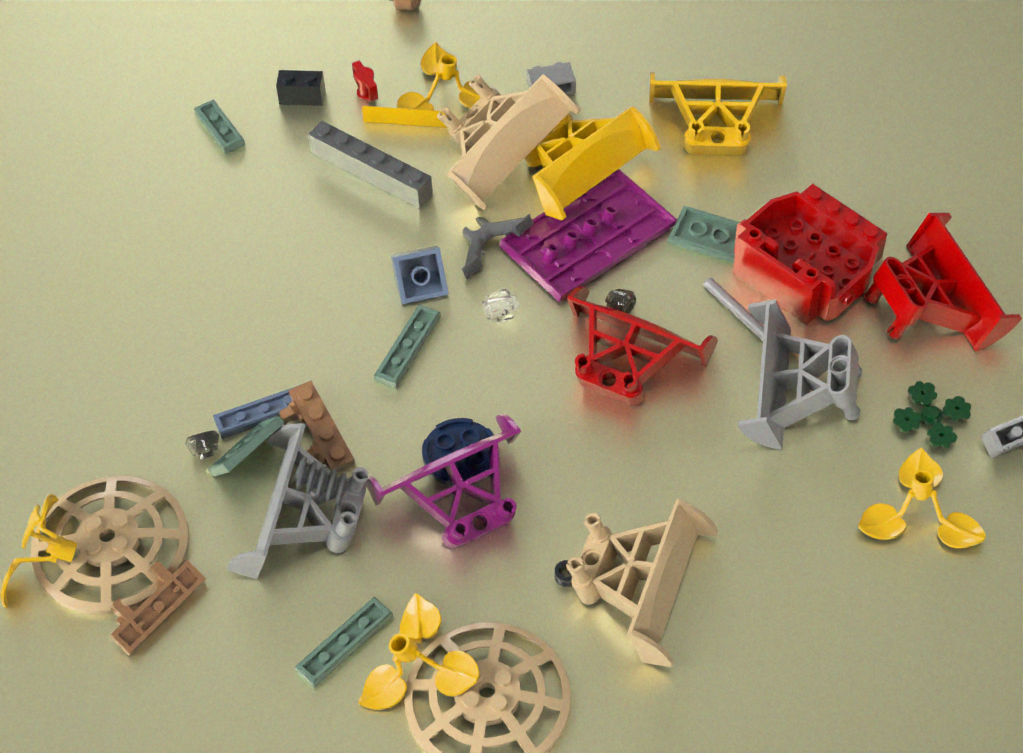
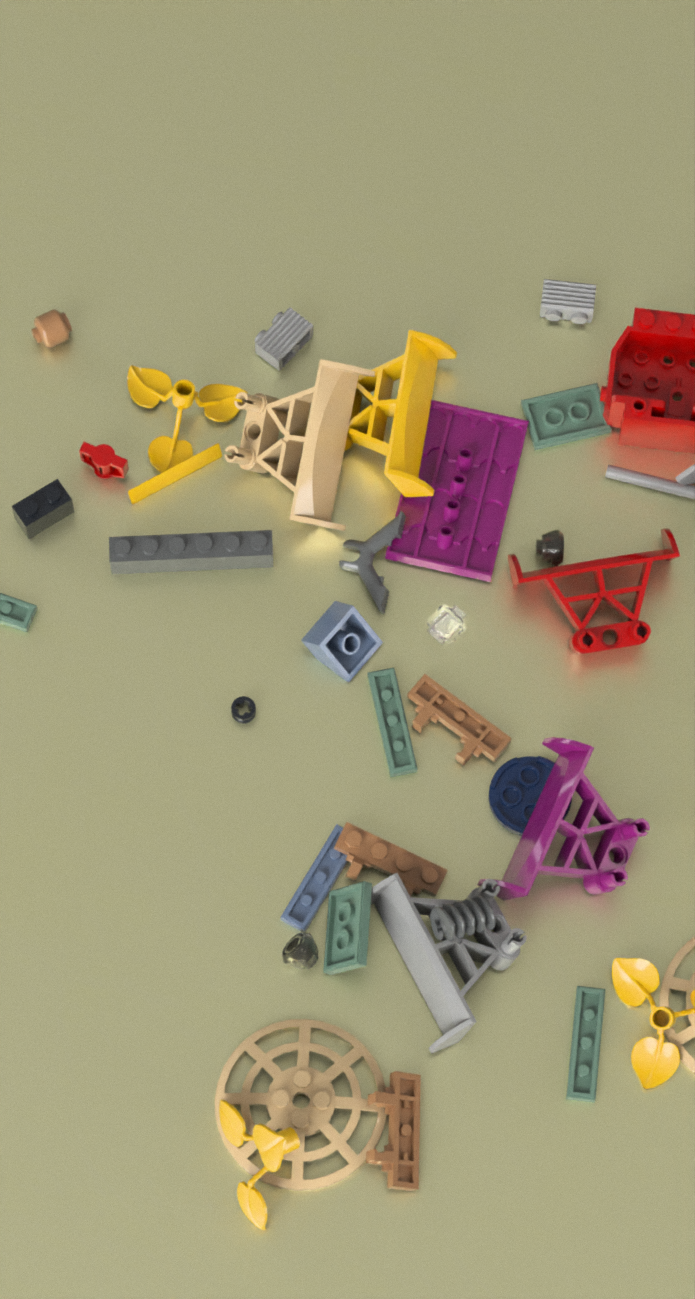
camera: 40 degrees left, 15 degrees up
yellow piece [649,72,787,155] -> none
none -> black bush [231,696,256,724]
none -> medium nougat hinge [407,674,512,766]
none -> light grey brick [540,279,596,324]

